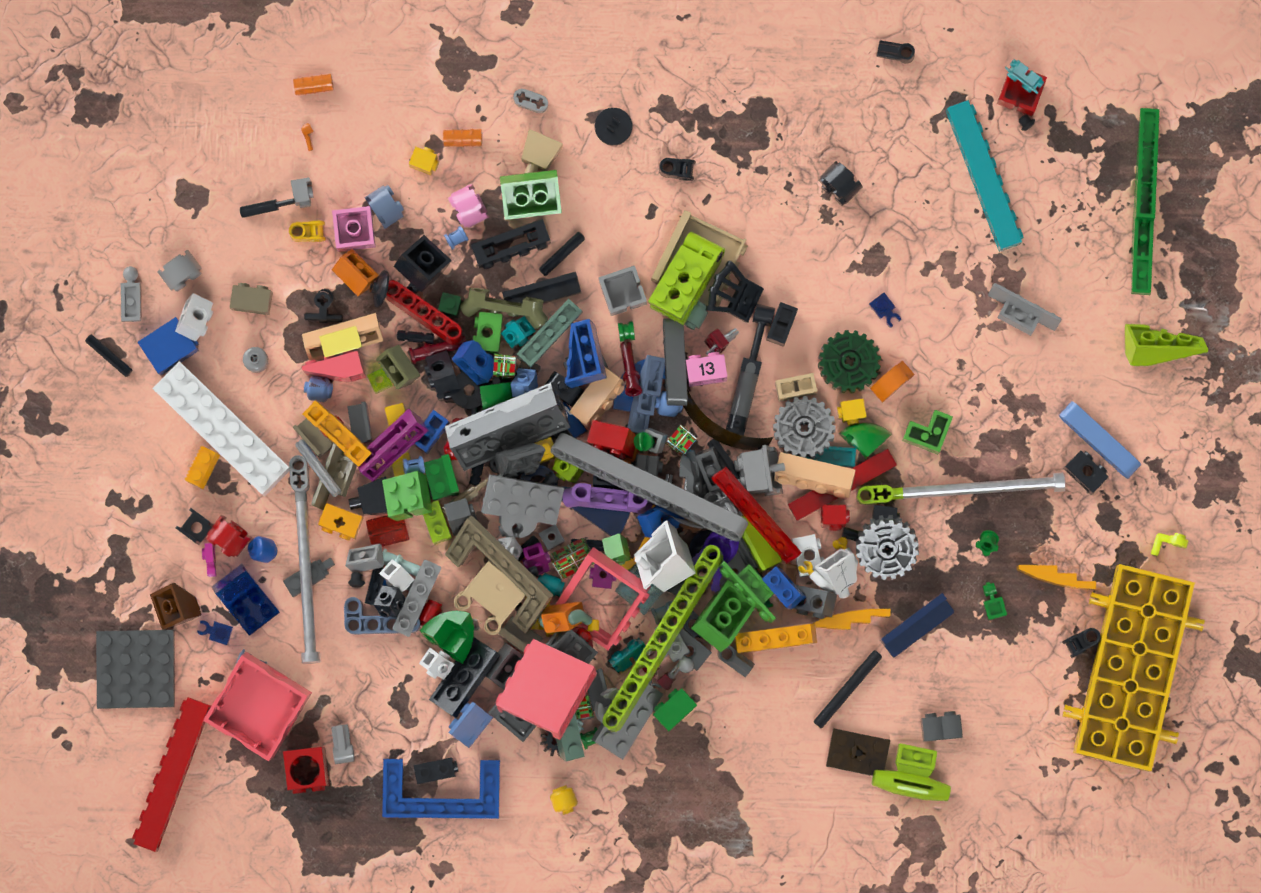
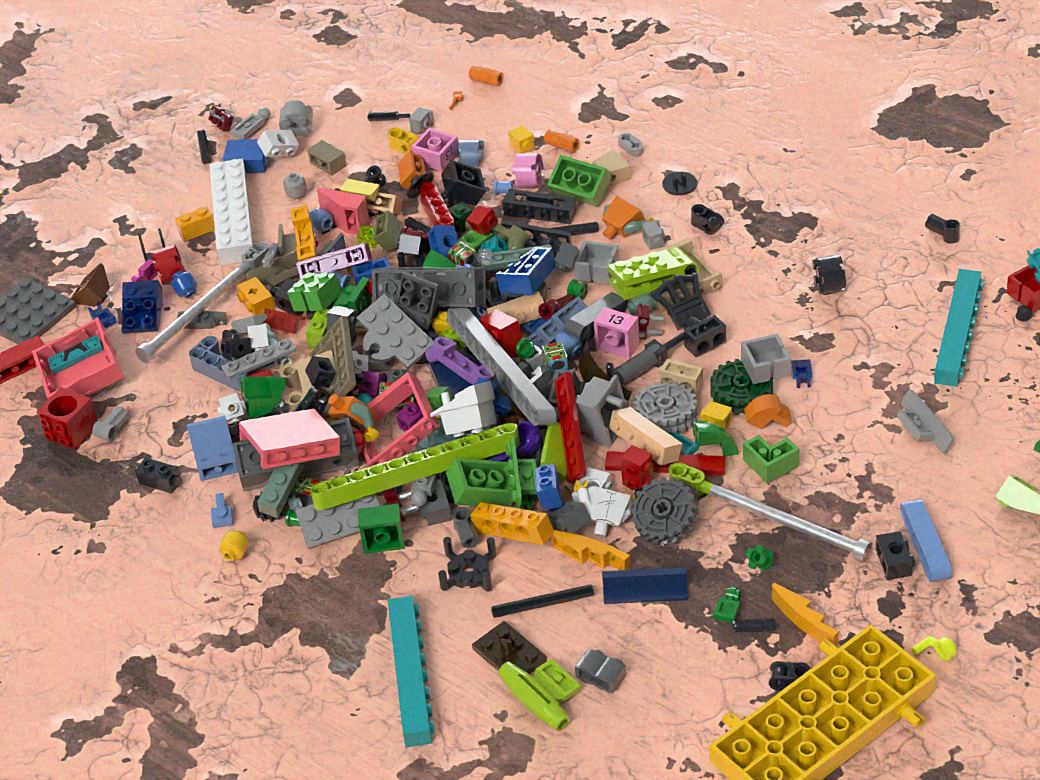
camera: 40 degrees right, 40 degrees down
blue plate [382,759,500,819] -> none
none -> teal tile [48,335,104,374]
none -> dark red piece [208,104,242,132]
none -> medium blue plate [211,493,233,528]
none -> black piece [295,386,330,415]
none -> black brick [305,356,336,388]
none -> teal brick [387,596,435,748]
none -> black plate [438,537,497,592]
none -> red brick [466,205,498,236]
none -> clear plate [477,249,495,265]
none -> dark grey brick [554,242,579,272]
none -> orange torso [602,196,654,240]
none -> light grey brick [641,219,665,250]
none -> black axle [733,618,775,633]
none -> light grey piece [741,334,791,384]

